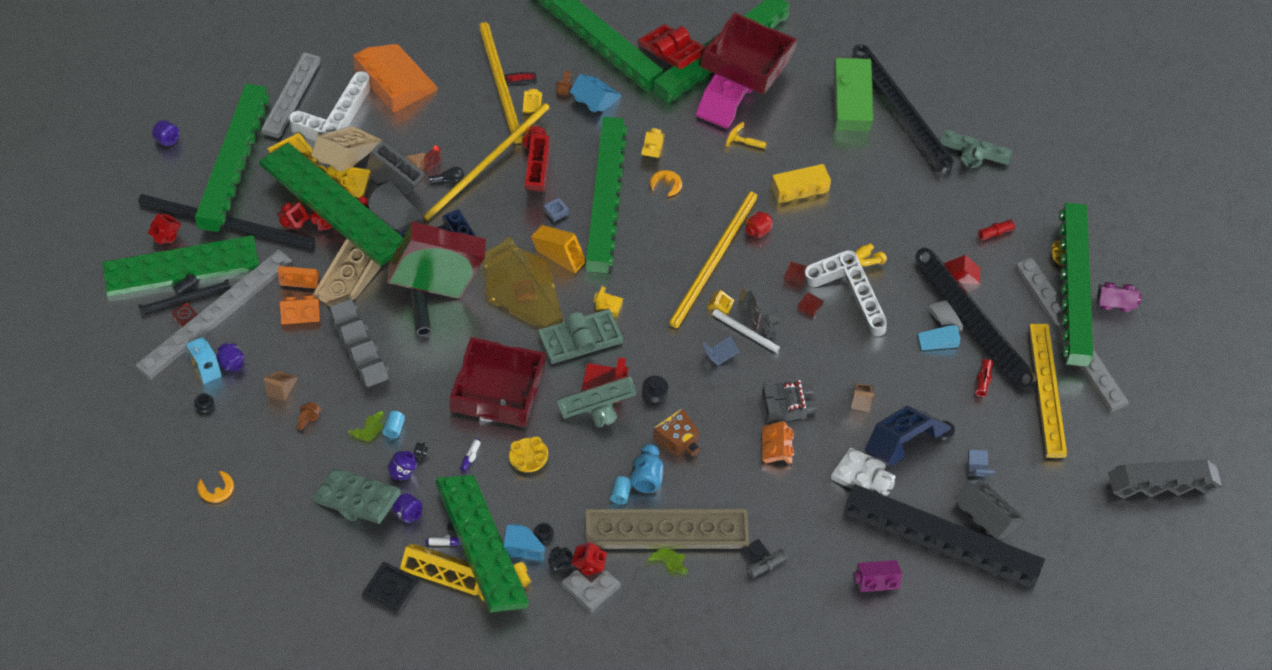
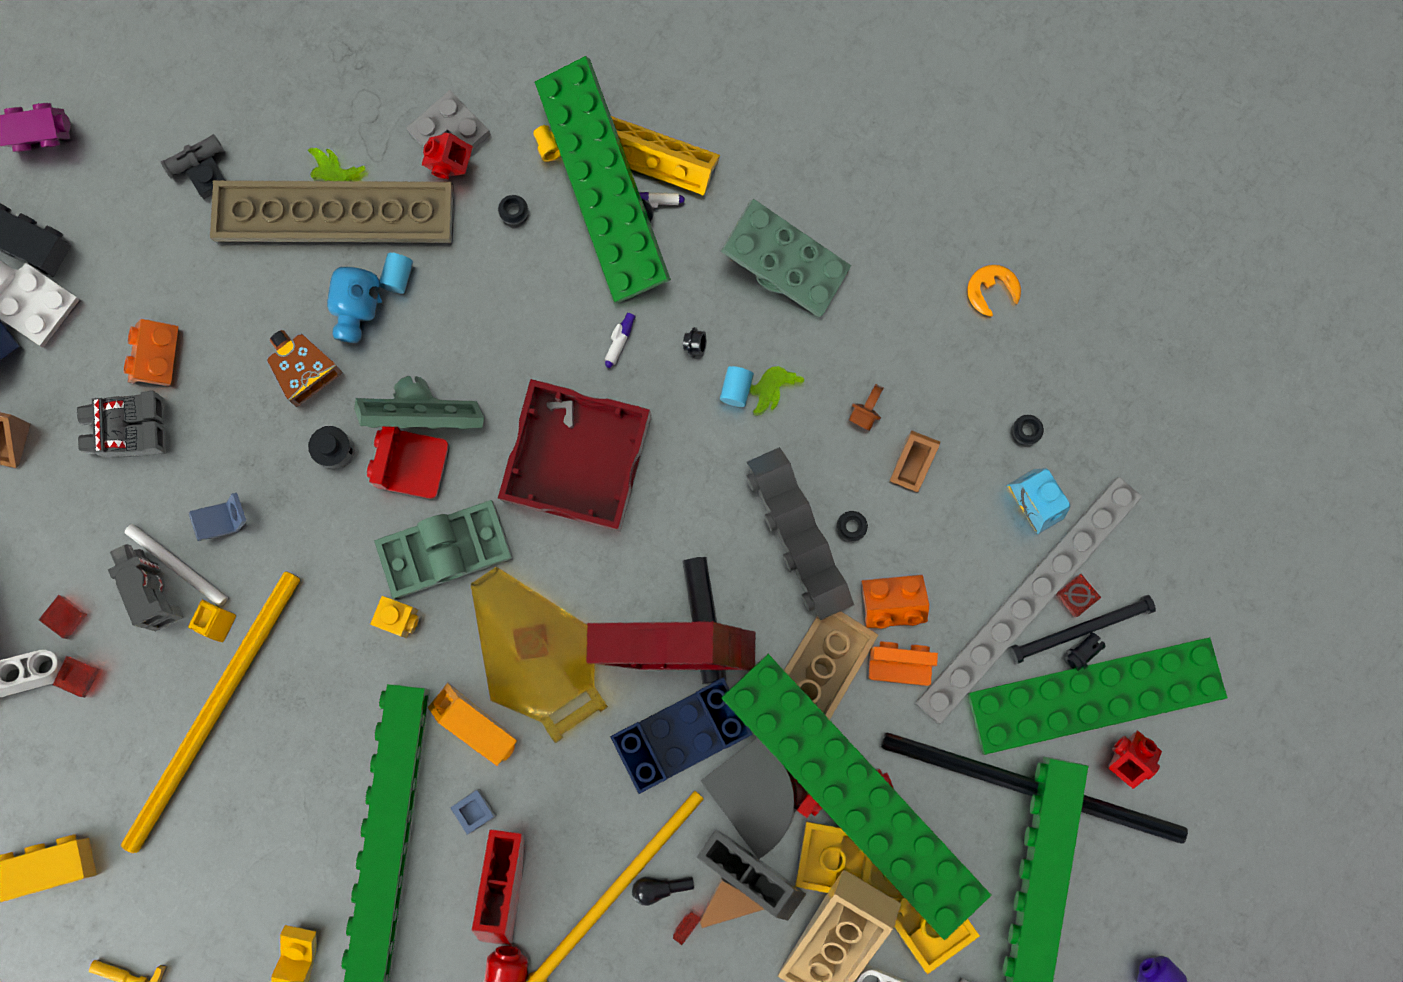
camera: 175 degrees left, 25 degrees up
dark purple head [216,343,245,373] -> none
red brick [277,202,310,230] -> none
black tile [362,561,419,615] -> none
dark purple head [387,451,418,481] -> none
dark purple head [392,493,423,523] -> none
dark azure slope [504,524,545,561] -> none
yellow dish [509,436,549,472] -> none
black gear [548,546,573,573] -> none
light orange head [650,170,682,197] -> none
red head [745,211,773,239] -> none
none -> black plate [837,511,868,542]

